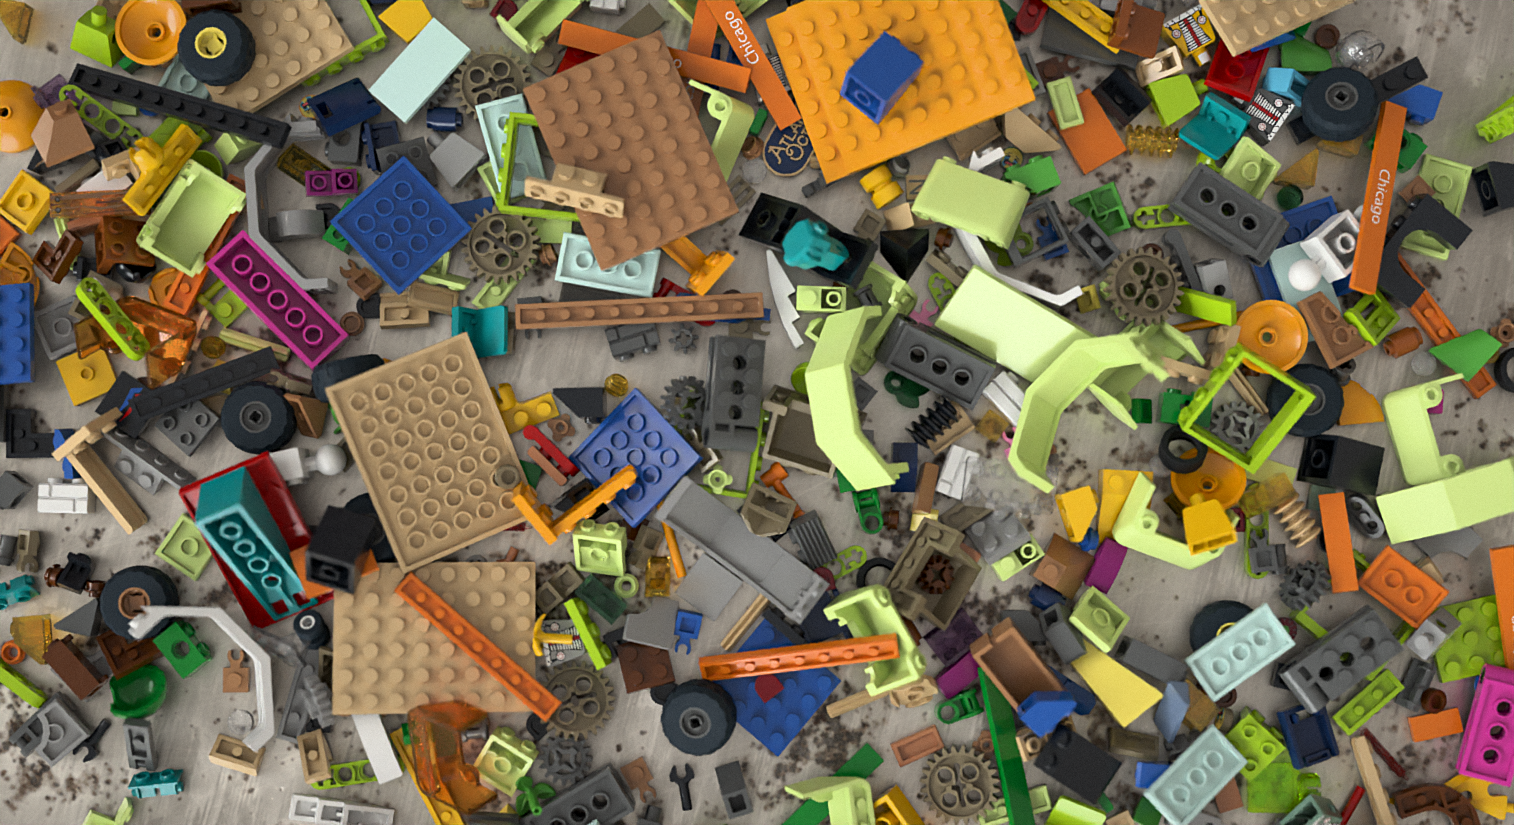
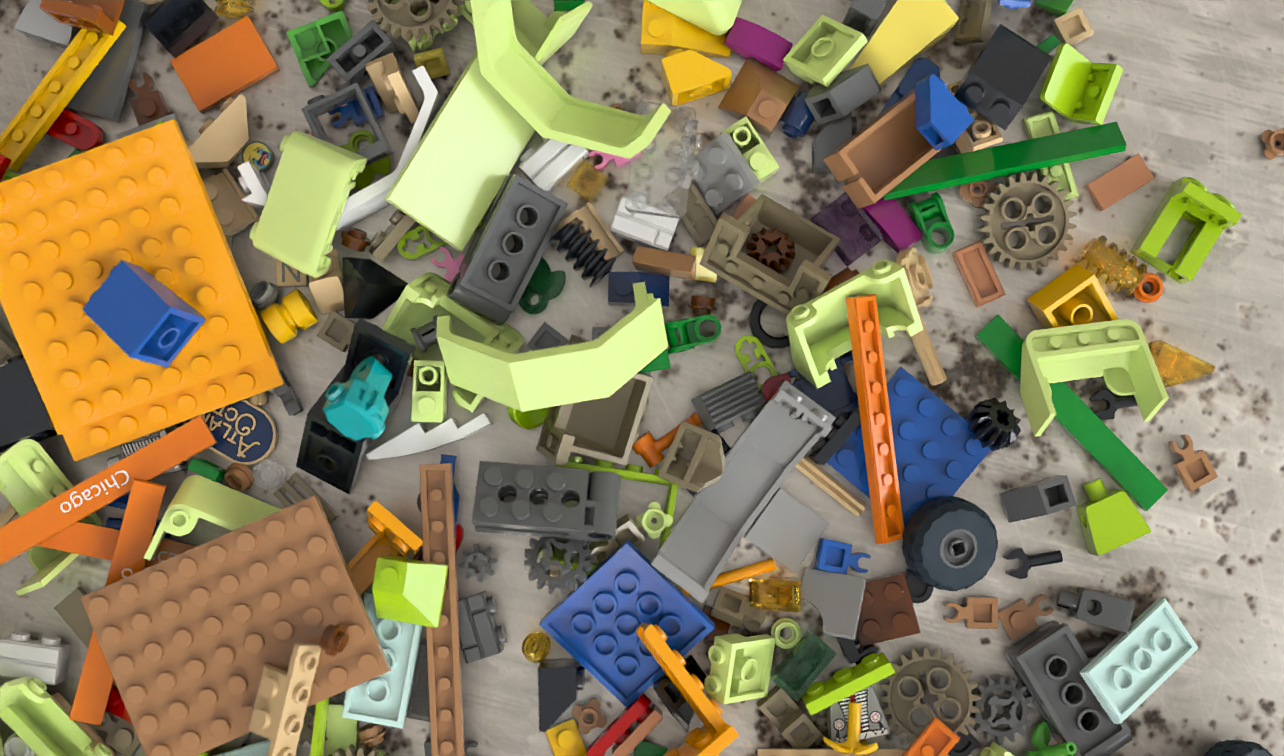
camera: 90 degrees left, 0 degrees up
dark tan plate [728,319,770,339] -> none
dark red tile [755,674,784,703] -> none
bright green slope [1000,155,1061,200] -> none
yellowish green tile [1046,76,1084,131] -> none
blue plate [1078,527,1099,552] -> none
none -> reddish brown plate [319,624,349,656]
none -> tan bracket [365,52,420,124]
none -> lime slope [372,555,449,628]
none -> medium nougat plate [943,596,998,629]
none -> black gear [967,397,1021,452]

